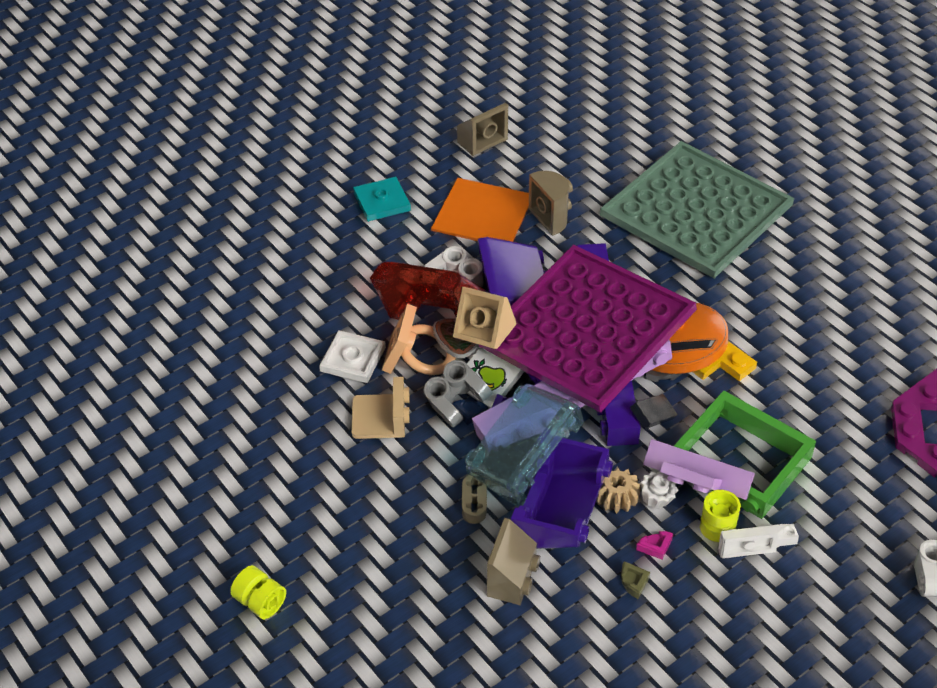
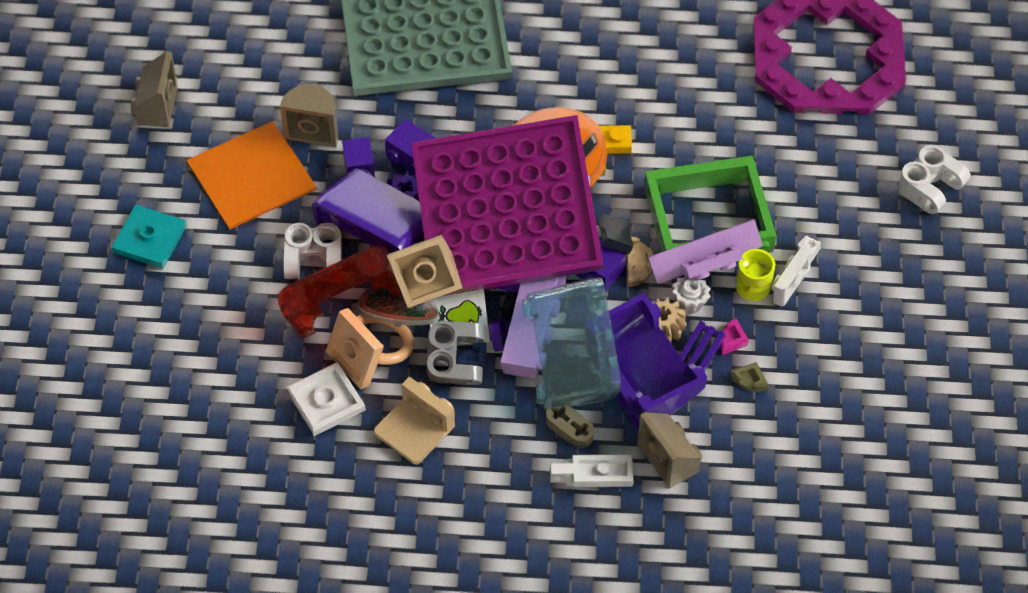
camera: 50 degrees left, 10 degrees up
none -> dark purple brick [342,137,375,177]
none -> white hinge [550,455,634,487]
none -> tan tile [626,237,653,287]
none -> dark purple tile [680,320,726,371]

